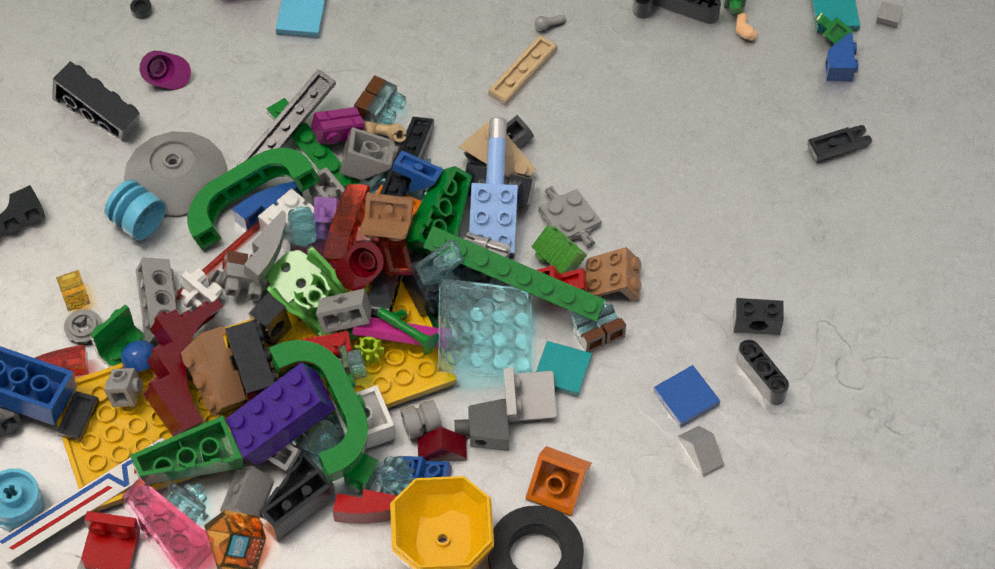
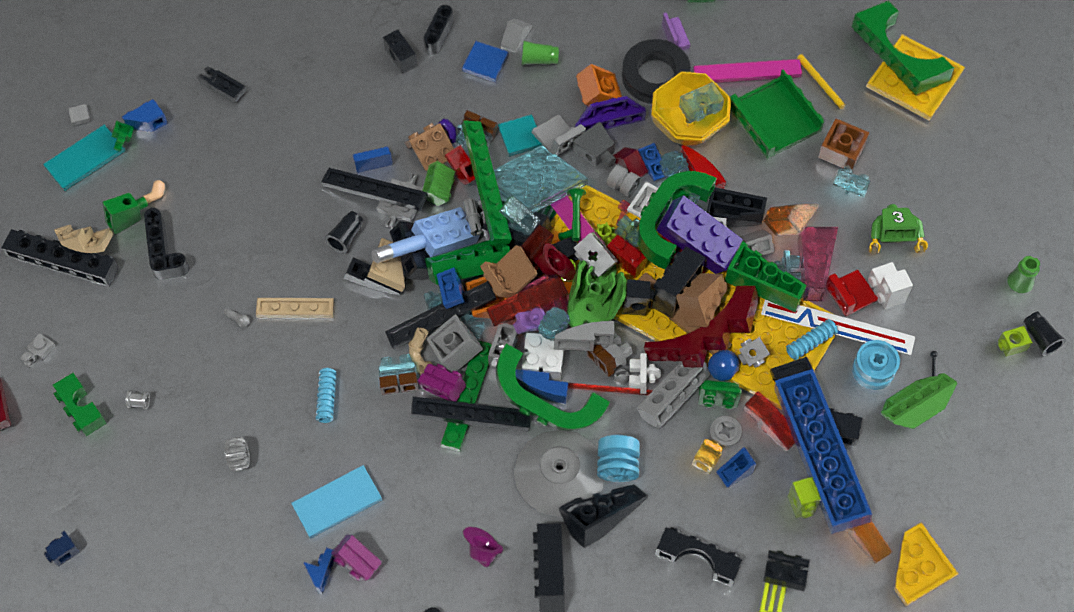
camera: 125 degrees left, 5 degrees up
none -> medium azure piece [315,368,337,423]
none -> black plate [321,167,428,211]
none -> black plant [325,211,364,253]
none -> blue panel [353,146,393,173]
none -> dark purple arm [438,119,456,143]
none -> bright green plant [522,40,559,65]
none -> black wedge [559,484,647,548]
none -> dark purple wedge [575,96,646,132]
none -> clear pink hand [616,200,630,227]
none -> clear light blue brick [679,82,724,123]
none -> blue slope [716,447,756,488]
none -> medium azure piece [786,319,838,360]

